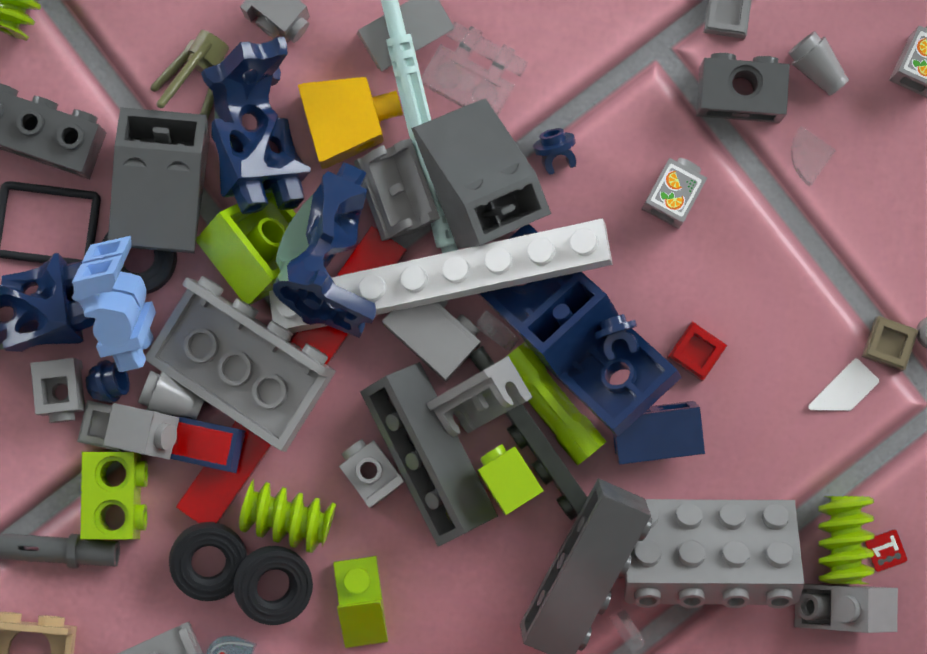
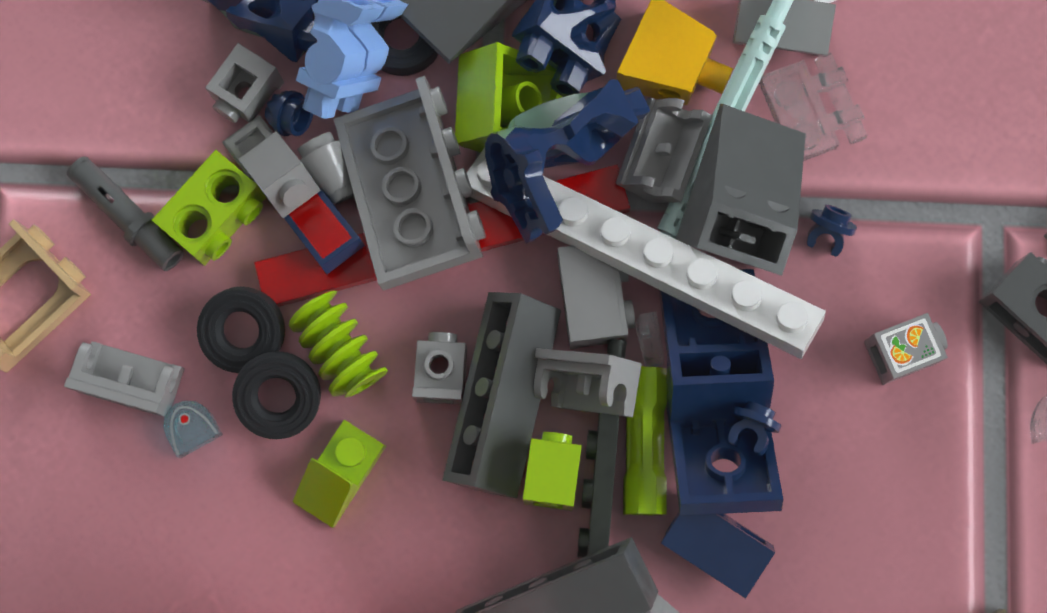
camera: 45 degrees right, 5 degrees down
red tile [667,321,728,381] -> none

